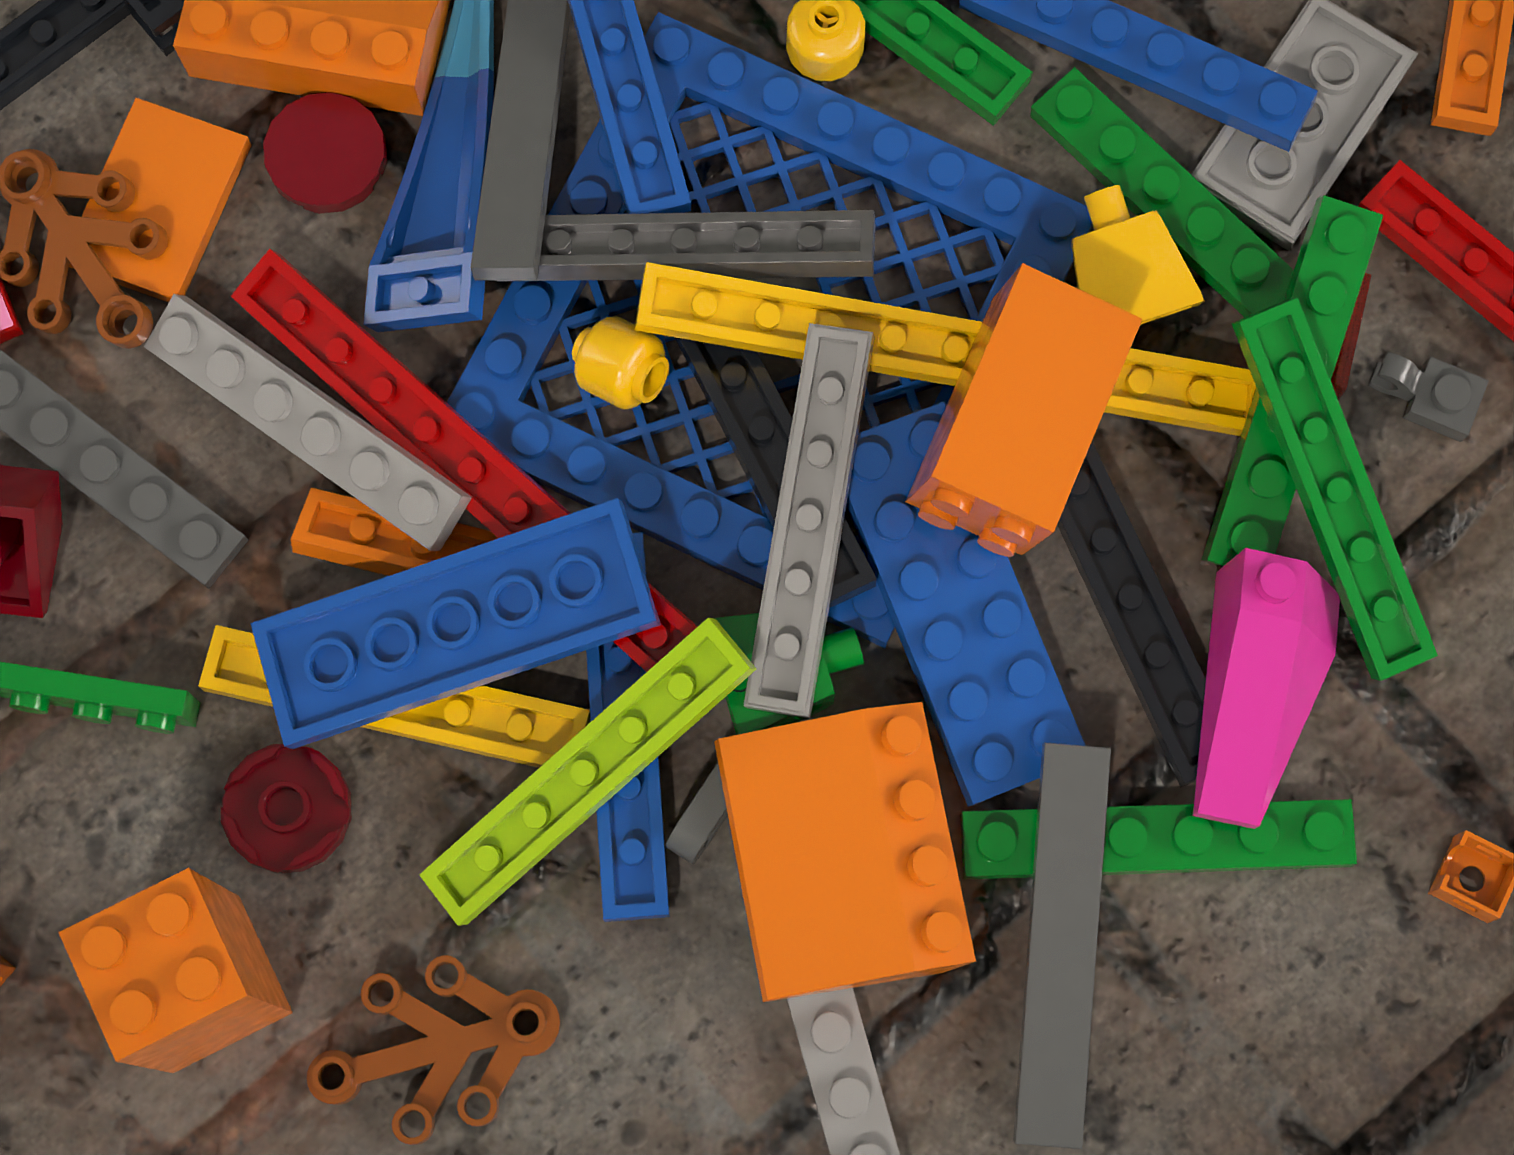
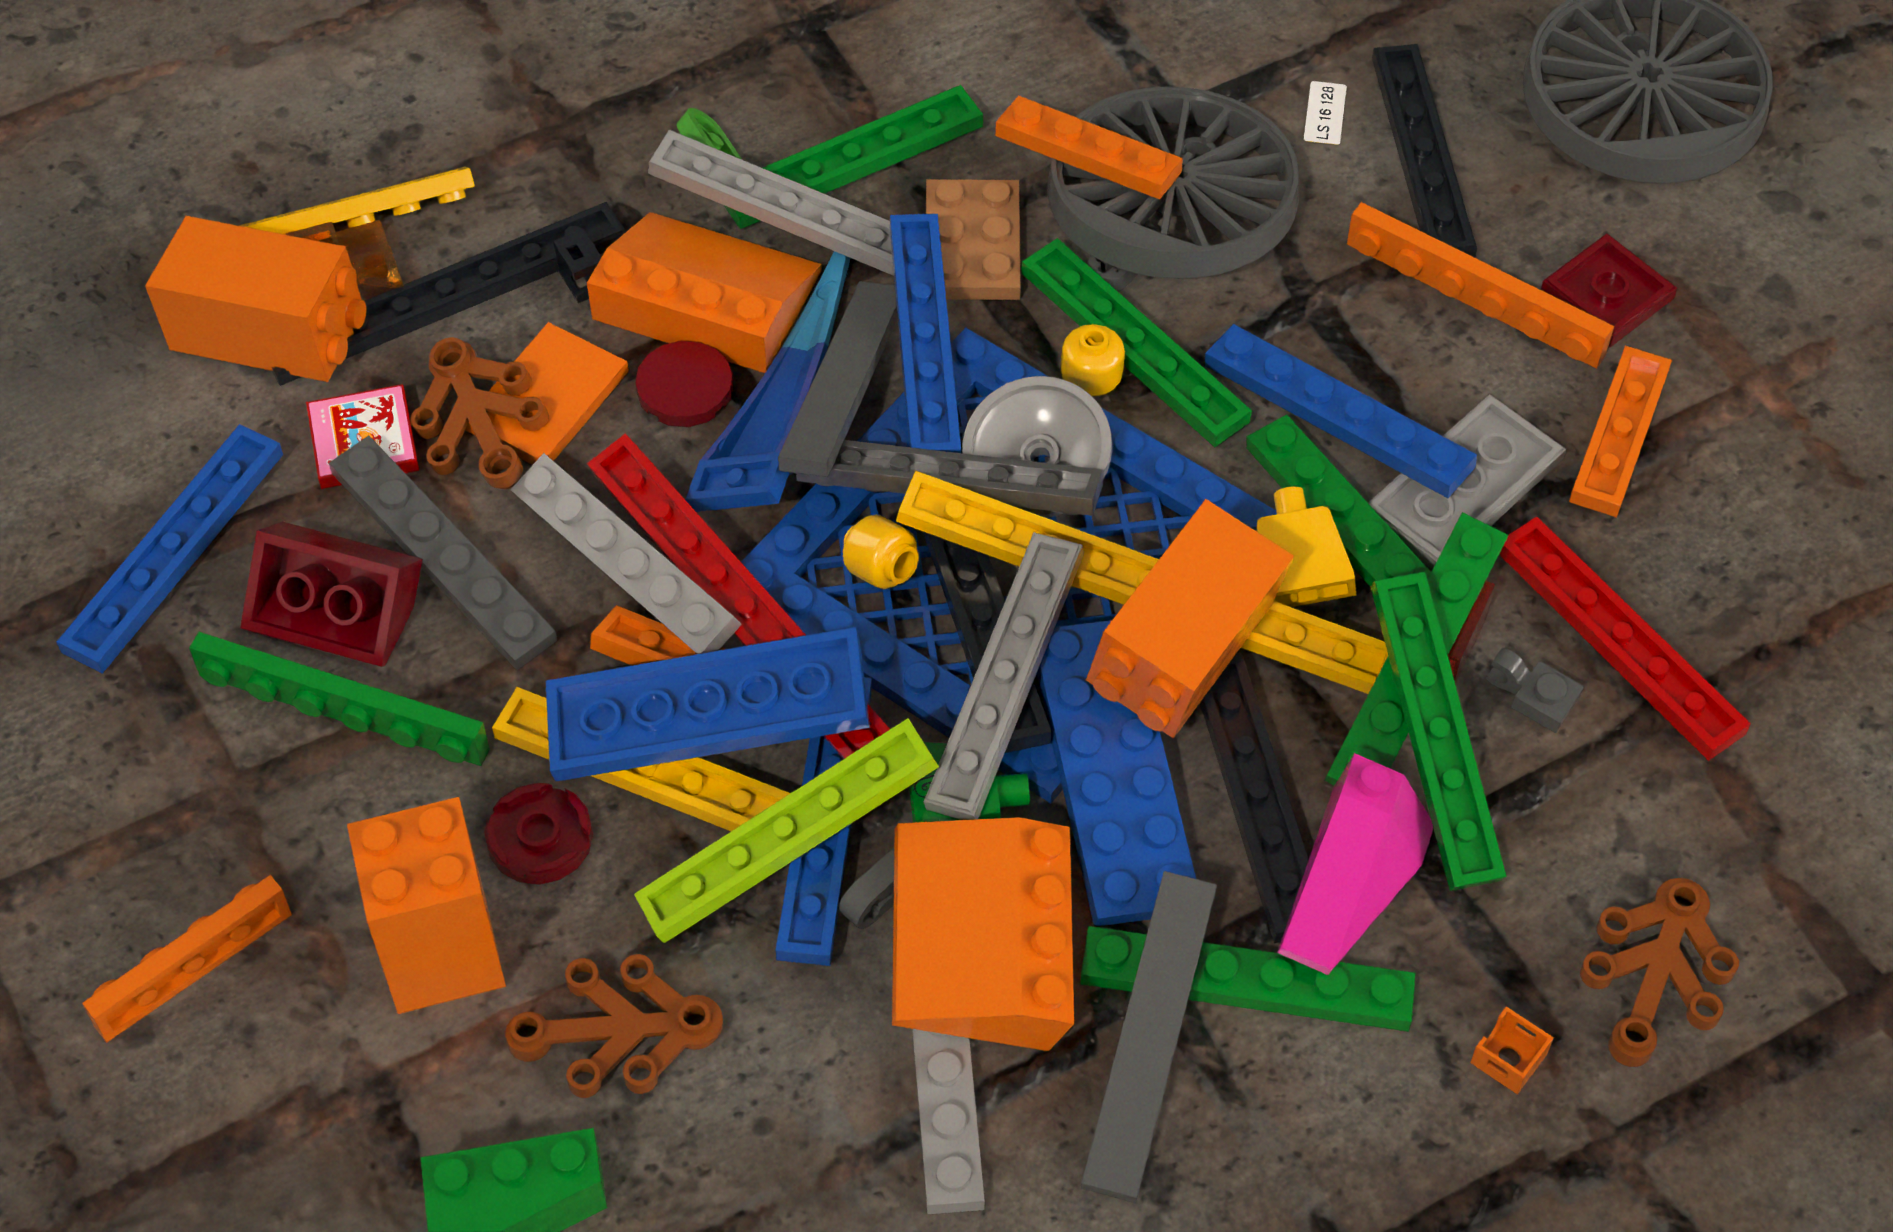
camera: 10 degrees right, 20 degrees down
none -> light grey dish [962,376,1112,518]

